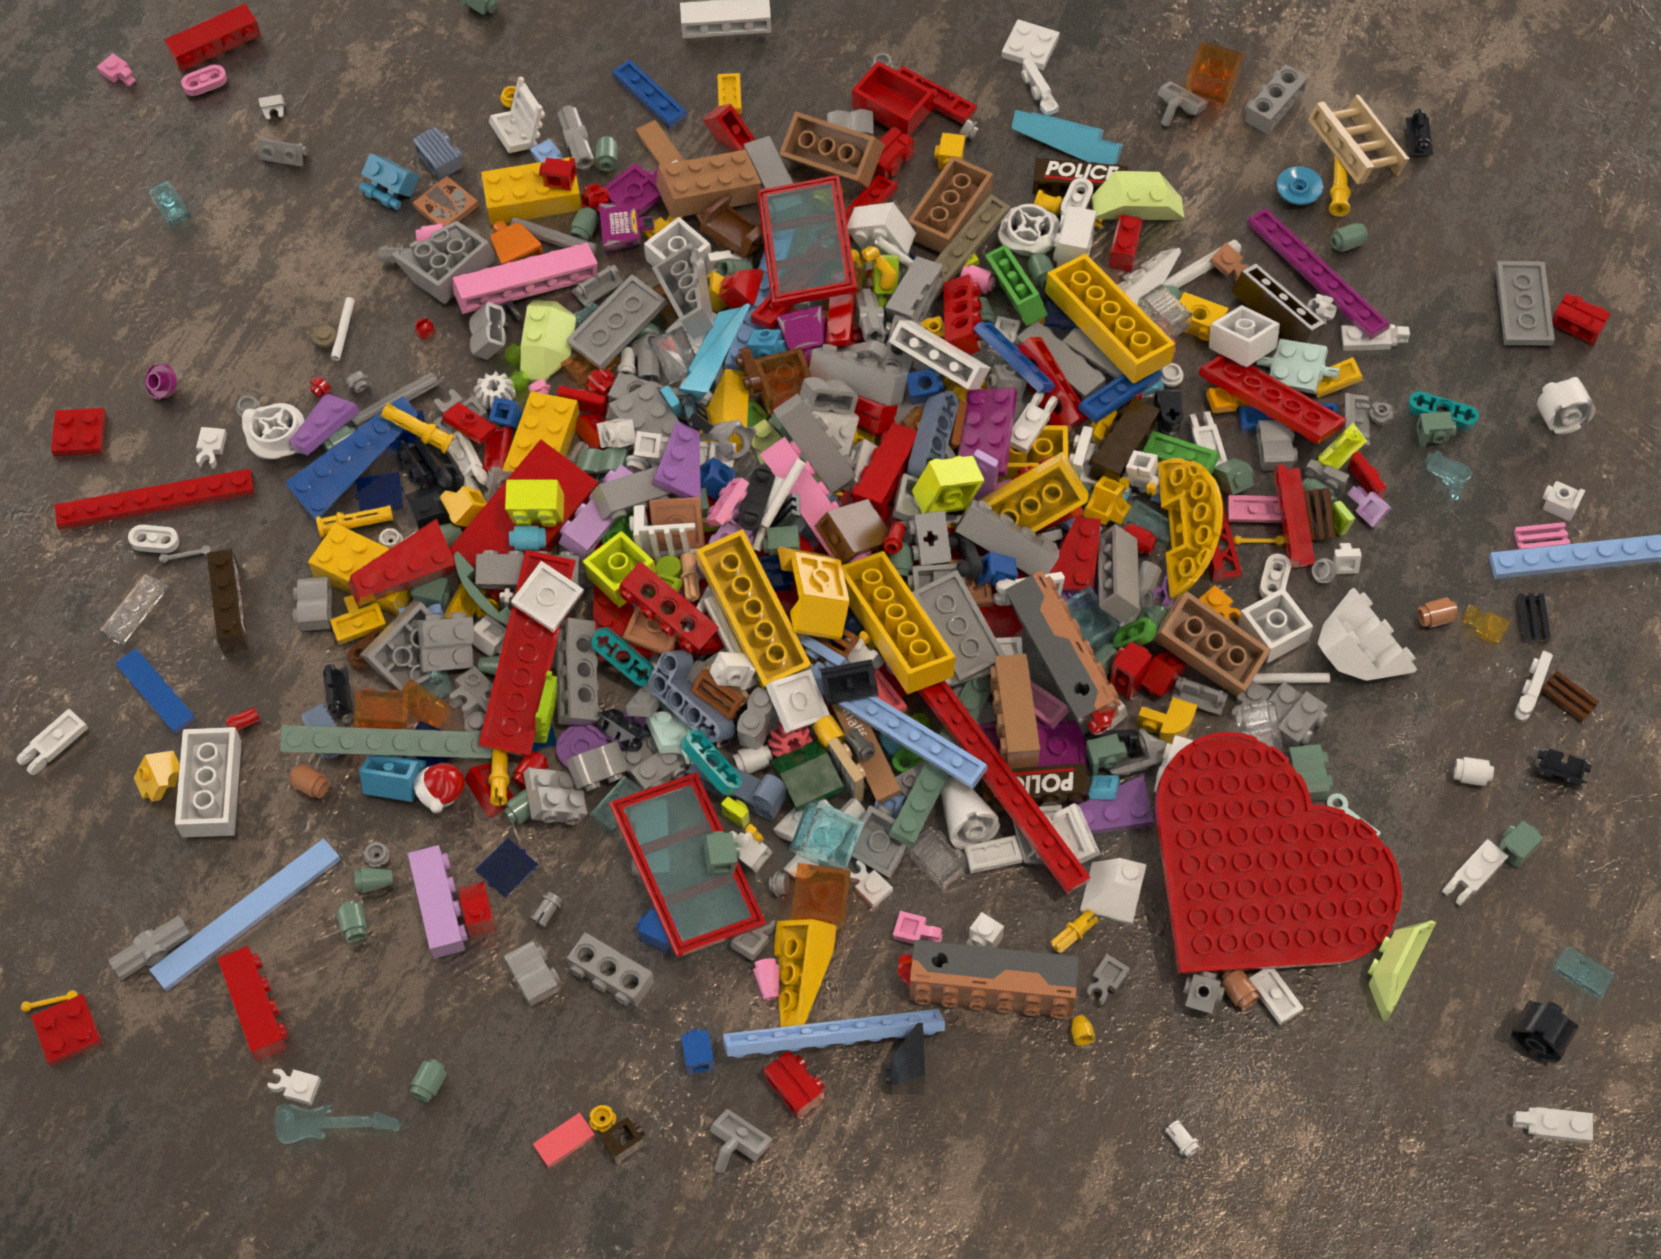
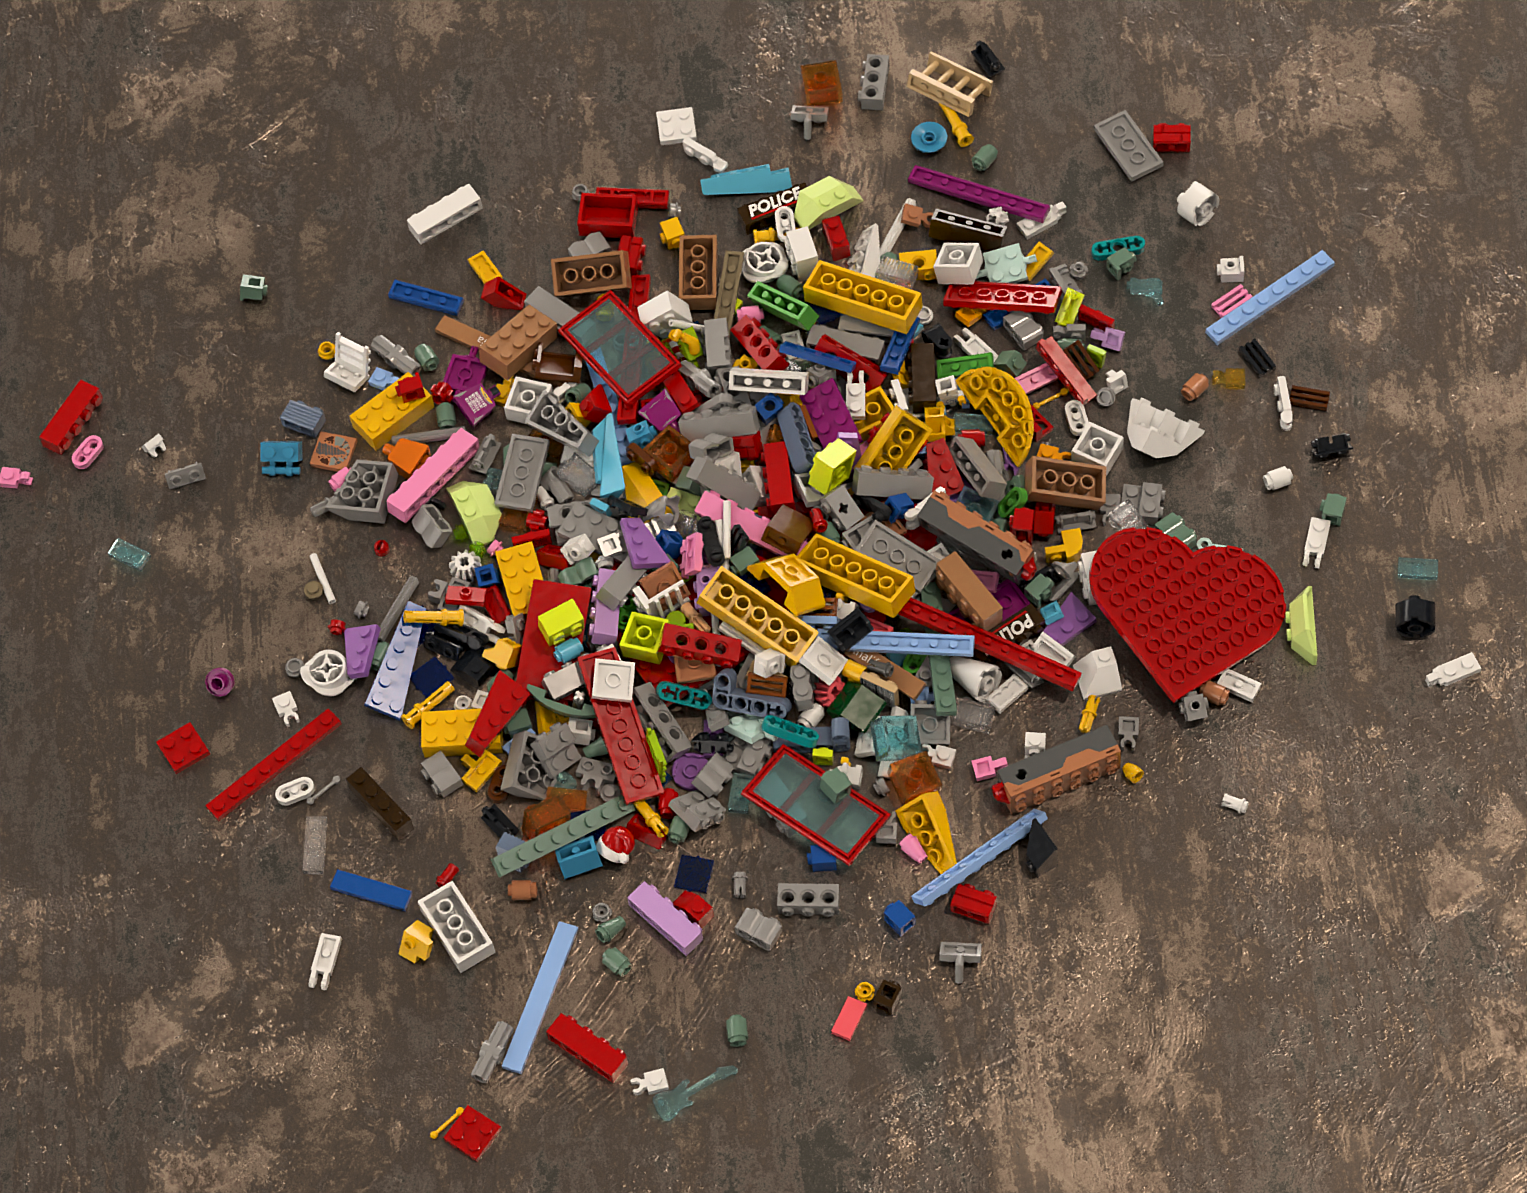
camera: 25 degrees left, 0 degrees up
white bar [1253,673,1330,684] -> none

